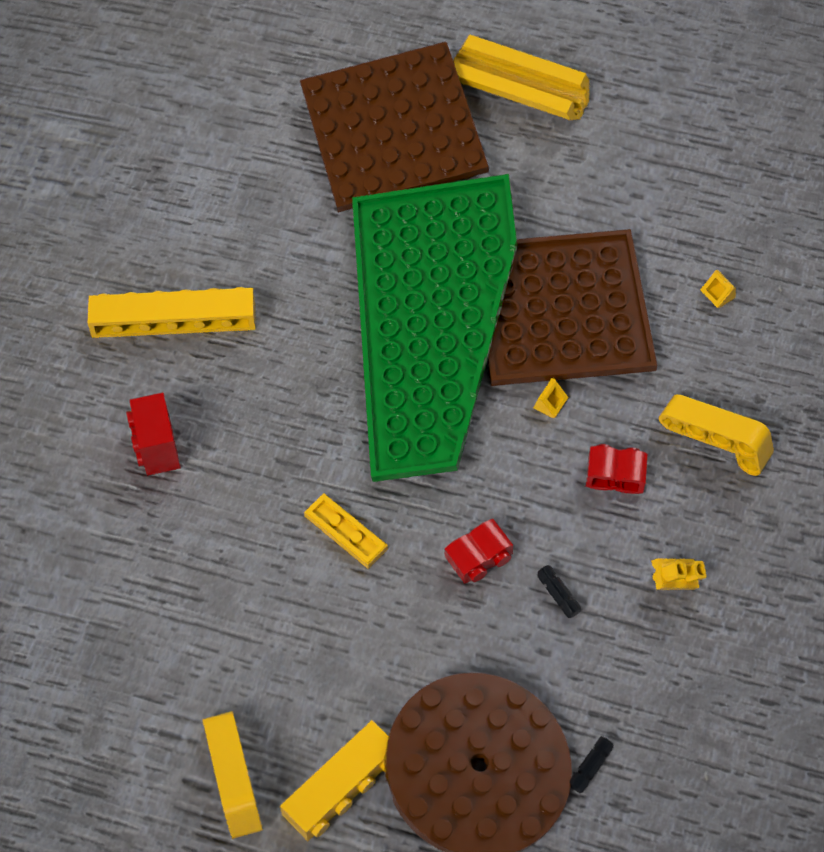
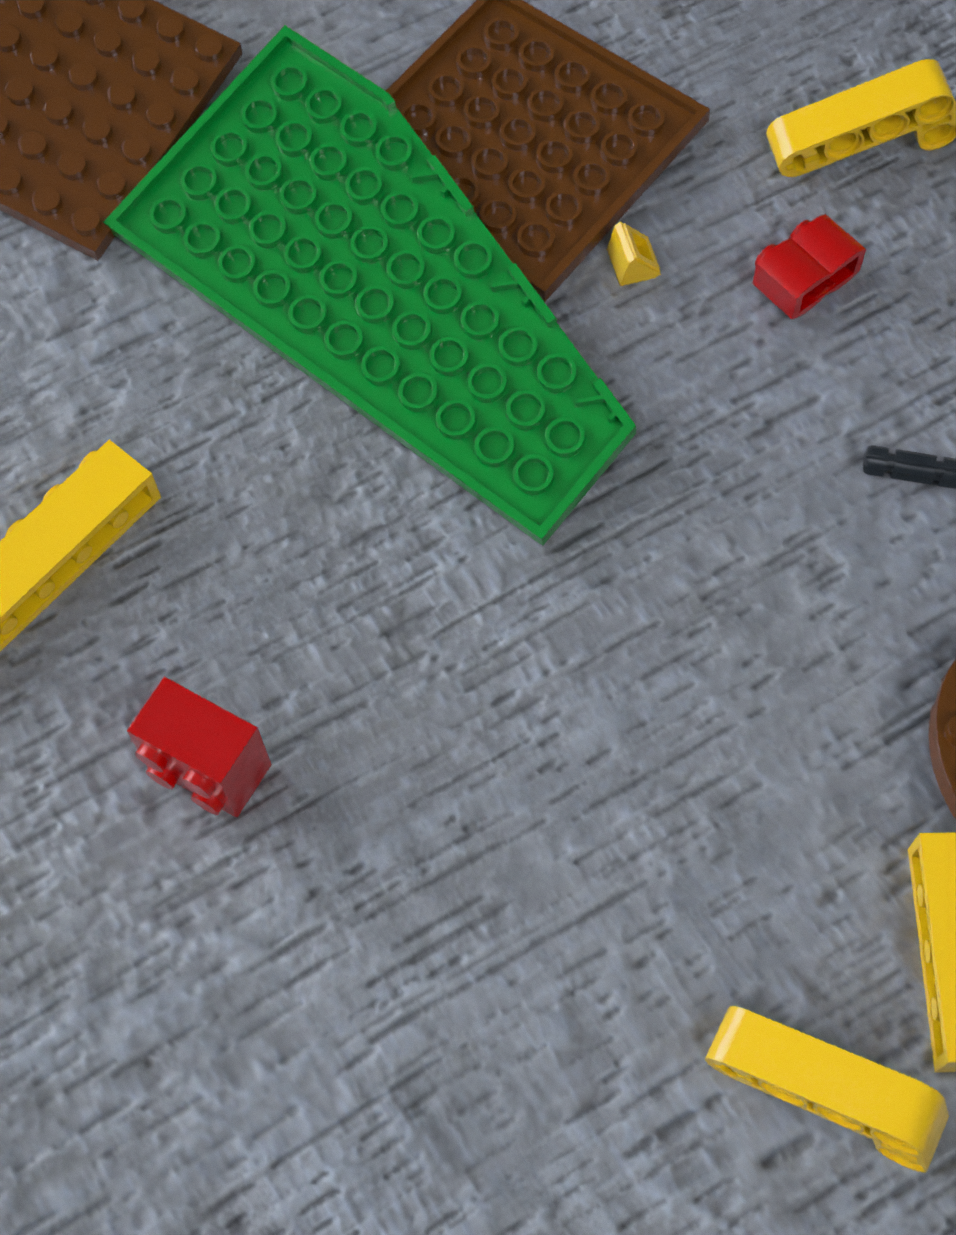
camera: 45 degrees left, 5 degrees up
yellow tile [304,493,388,569] -> none
red brick [444,519,513,584] -> none

